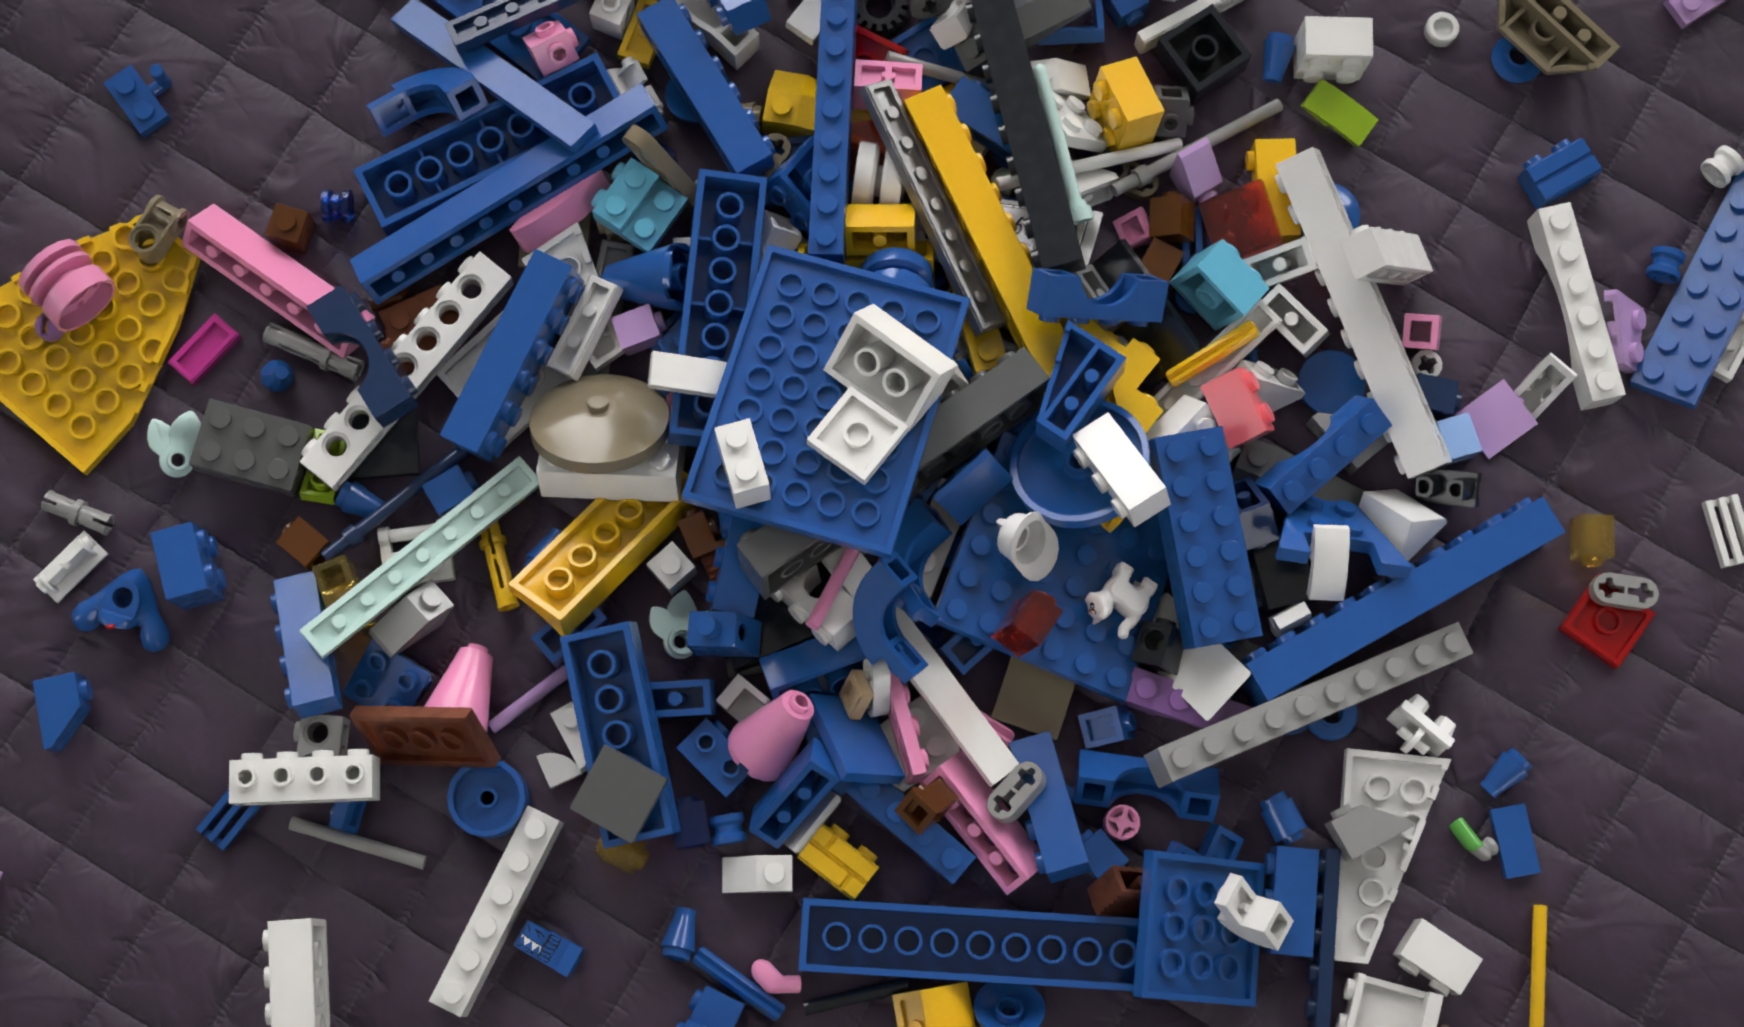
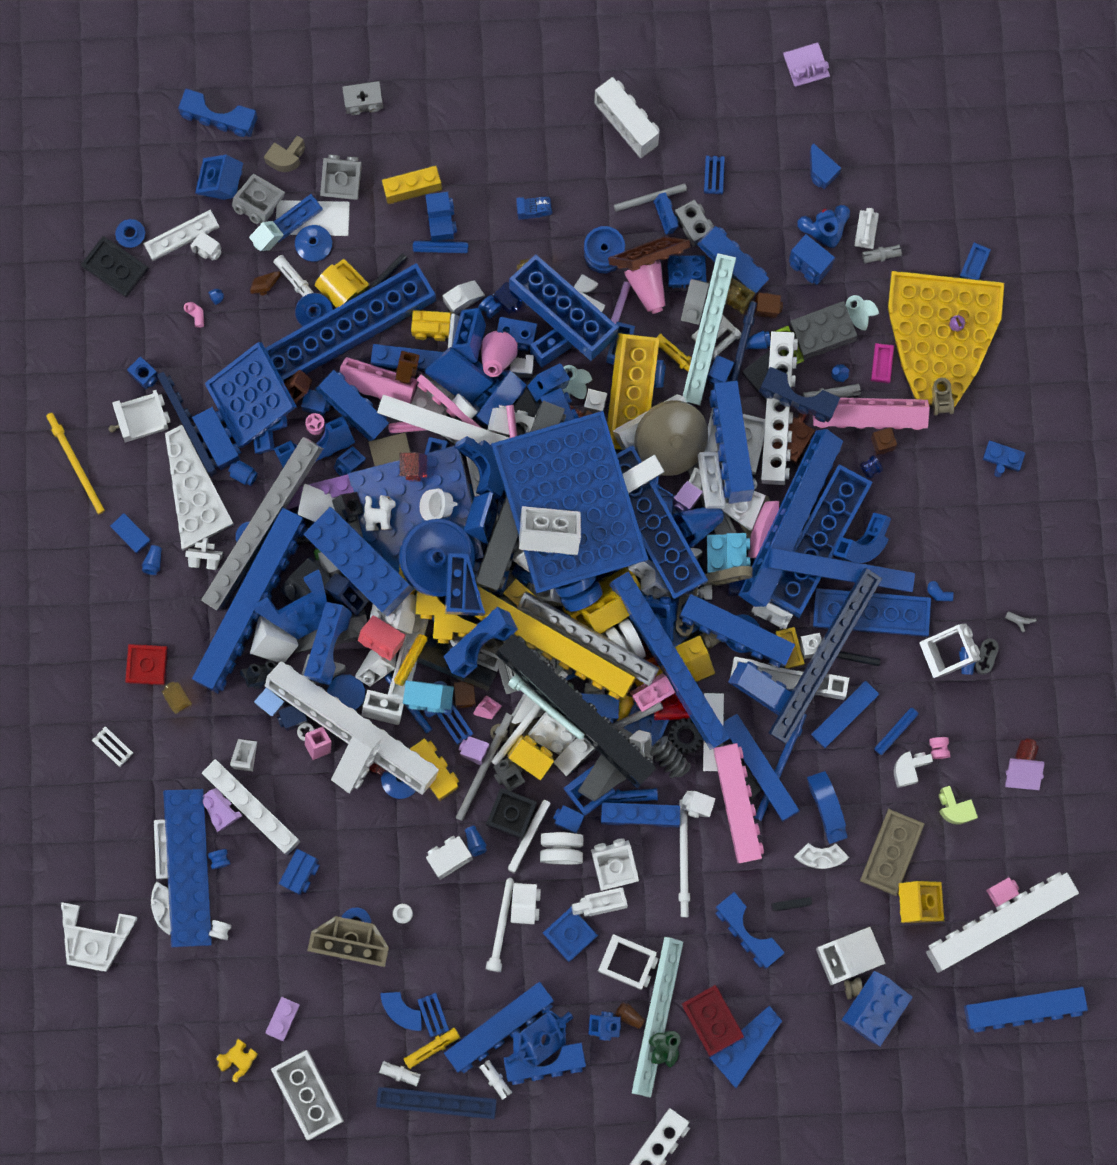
camera: 150 degrees right, 0 degrees up
bright pink wheel [18,239,116,332] -> none
white brick [229,749,380,806] -> none
white brick [429,806,564,1017] -> none
bright pink brick [522,20,580,77] -> none
dark grey tile [569,744,669,844] -> none
blue cone [660,907,696,962] -> none
white brick [714,418,771,509] -> none
bright pink arm [751,959,802,994] -> none
white plate [806,386,909,486] -> none
tan tile [839,669,874,720] -> none
blue arch [852,551,929,684] -> none
light grey beam [987,761,1047,824] -> none
white brick [1072,413,1171,527] -> none
reddish brown brick [1149,191,1195,245] -> none
clear red plate [1198,179,1284,259] -> none
white brick [1214,873,1294,951] -> none
white slope [1243,236,1318,288] -> none
white slope [1268,601,1312,638] -> none
lime slope [1301,79,1379,147] -> none
white slope [1306,524,1350,601] -> none
light grey slope [1324,803,1414,862] -> none
white brick [1392,918,1483,997] -> none
bright green arm [1449,817,1499,861] -> none
lavender piece [1455,379,1538,459] -> none
light grey beam [1588,572,1659,611] -> none

